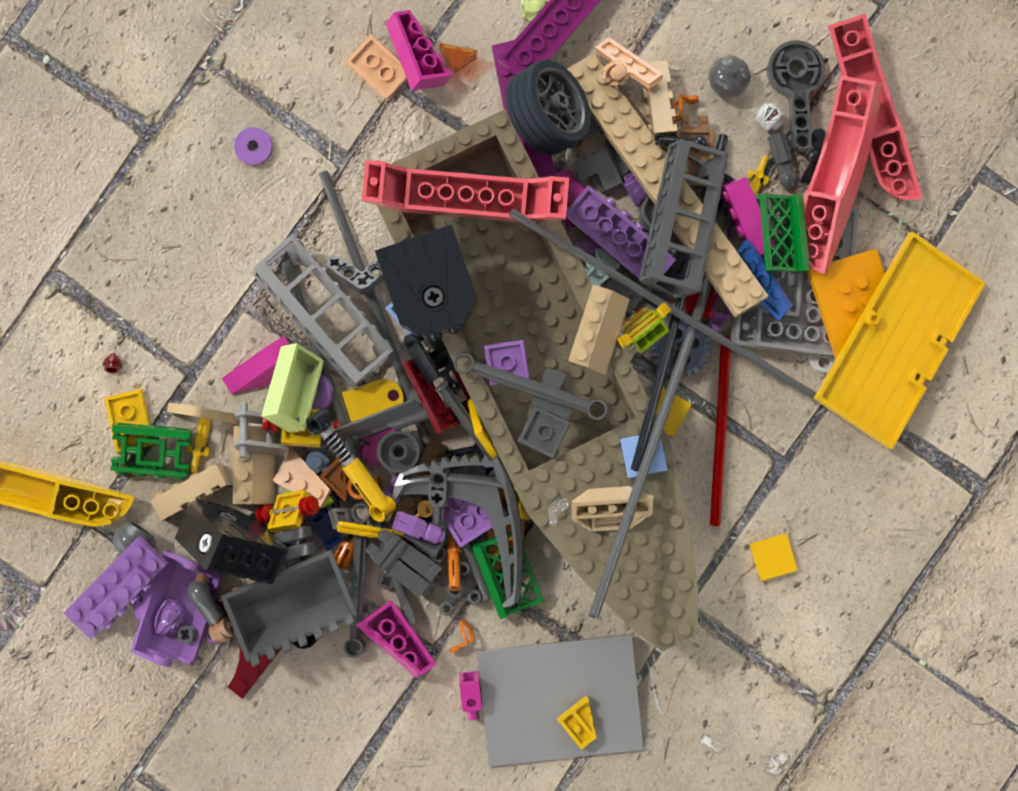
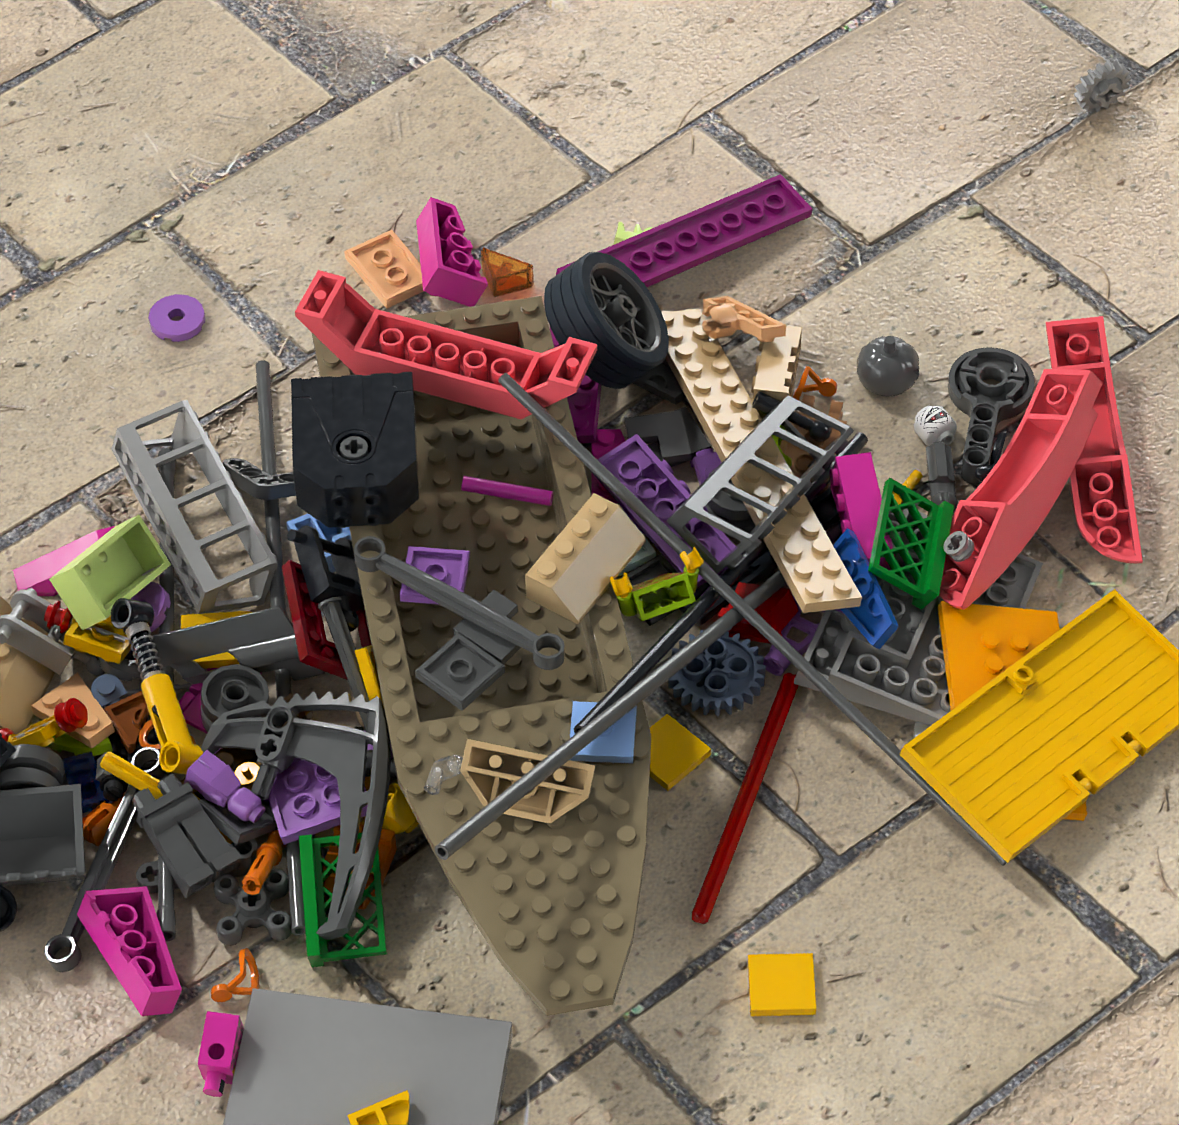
camera: 20 degrees right, 35 degrees down
none -> magenta piece [461,476,554,506]
none -> light grey bush [944,531,975,562]

